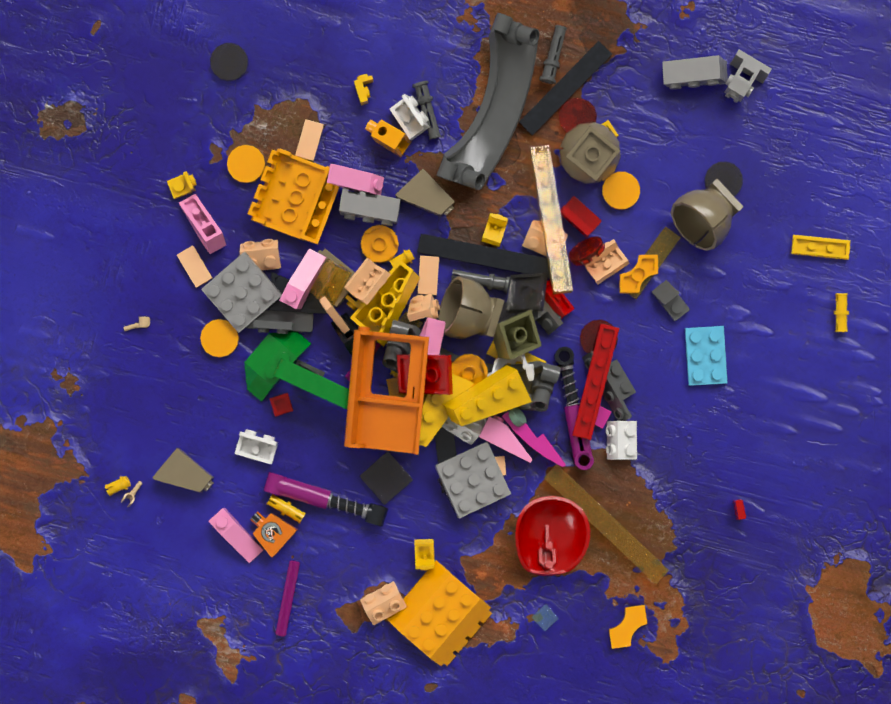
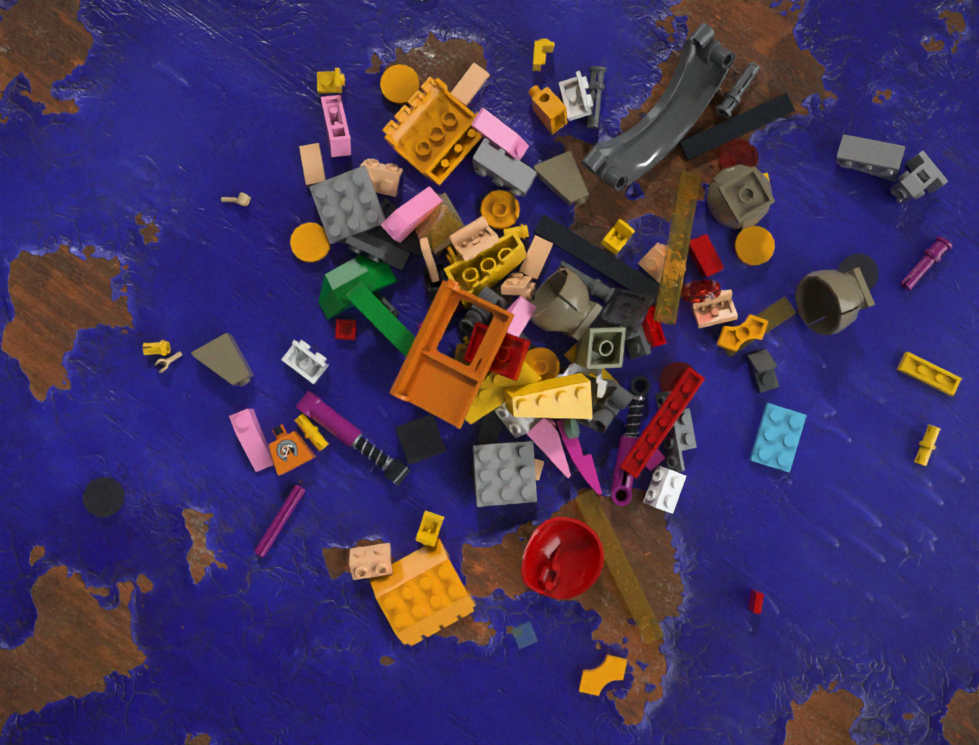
camera: 15 degrees right, 0 degrees up
none -> clear smoke tile [83,477,125,517]
none -> magenta pin [900,236,952,291]

